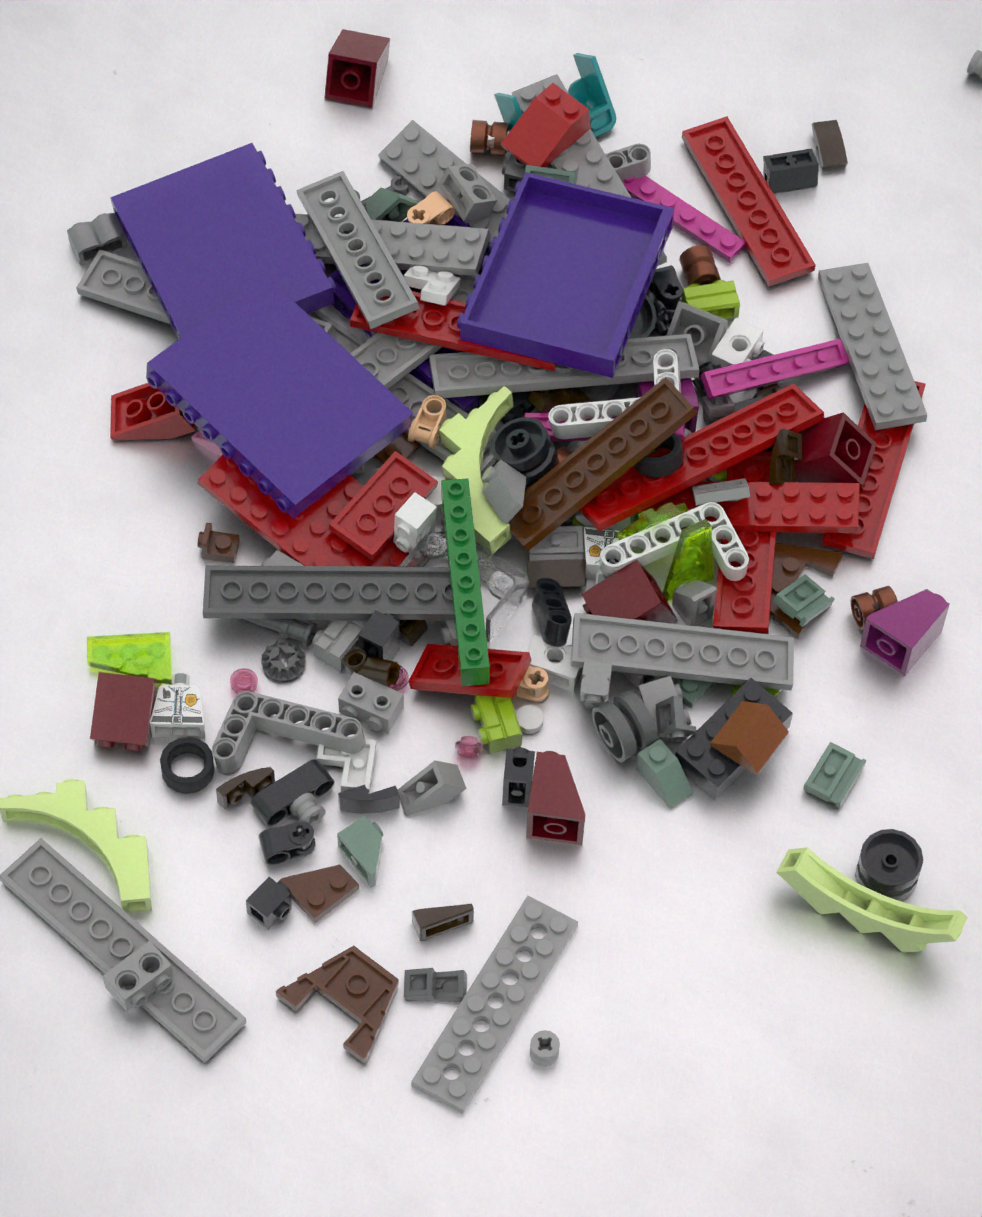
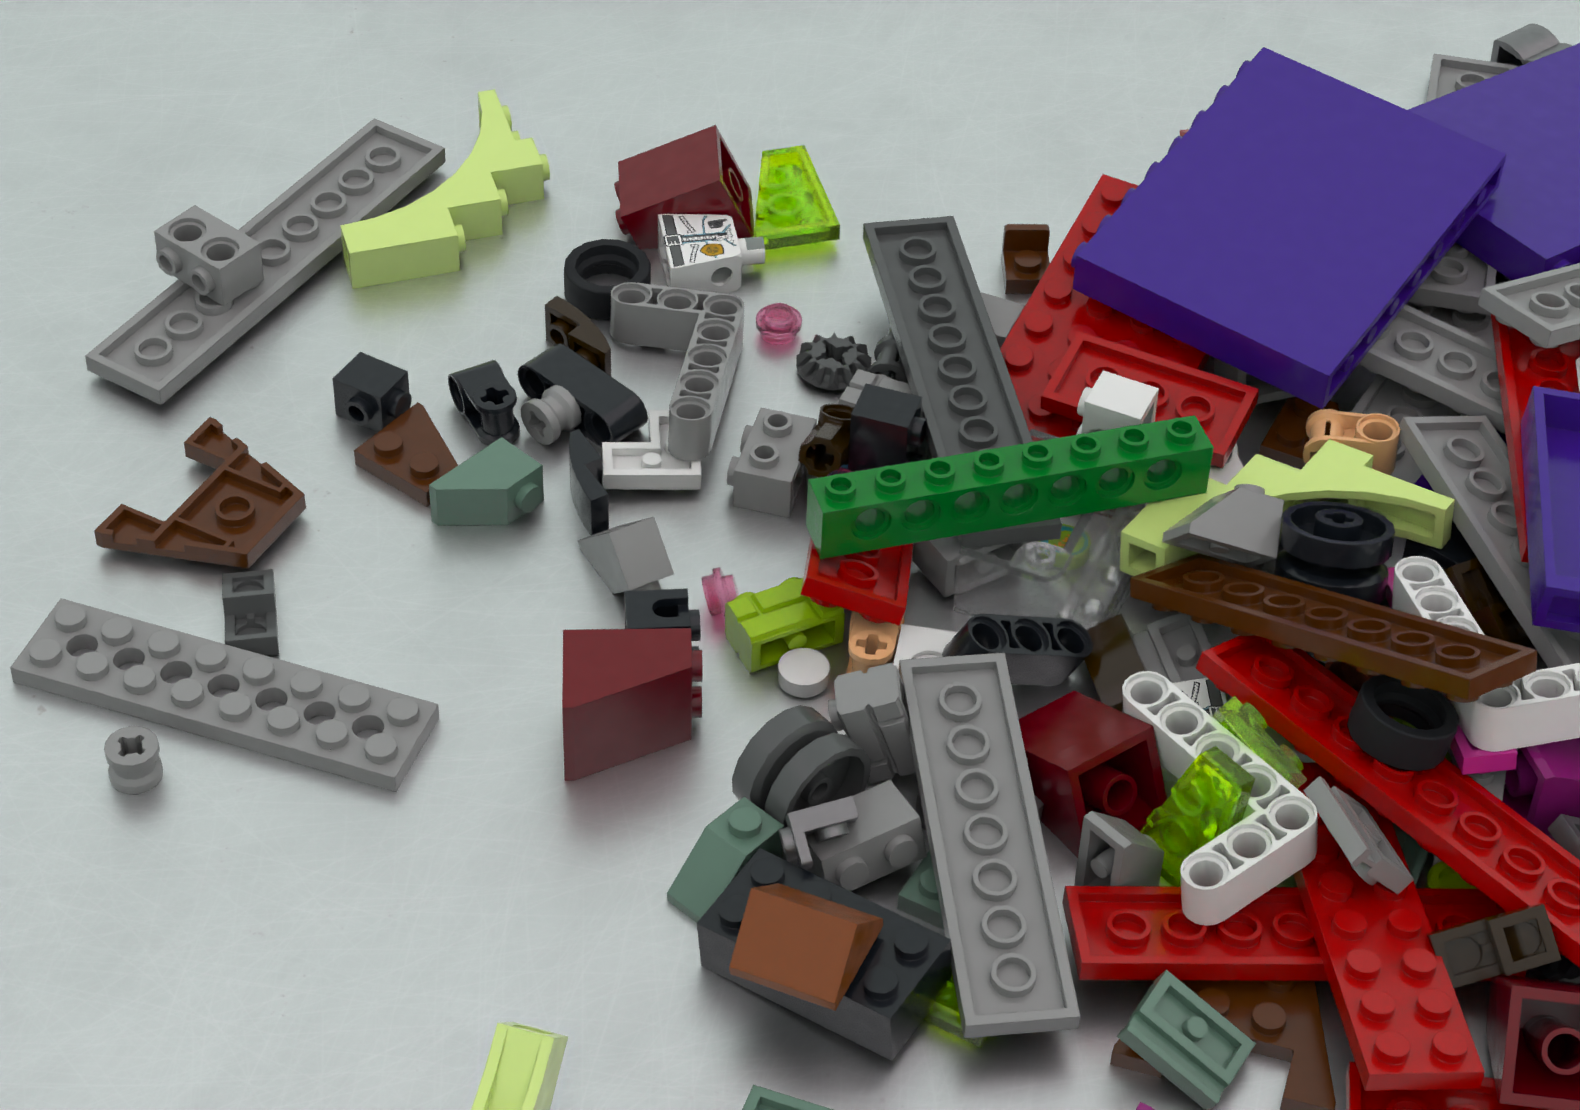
camera: 80 degrees right, 15 degrees down
dark brown slope [412,904,474,941] -> none

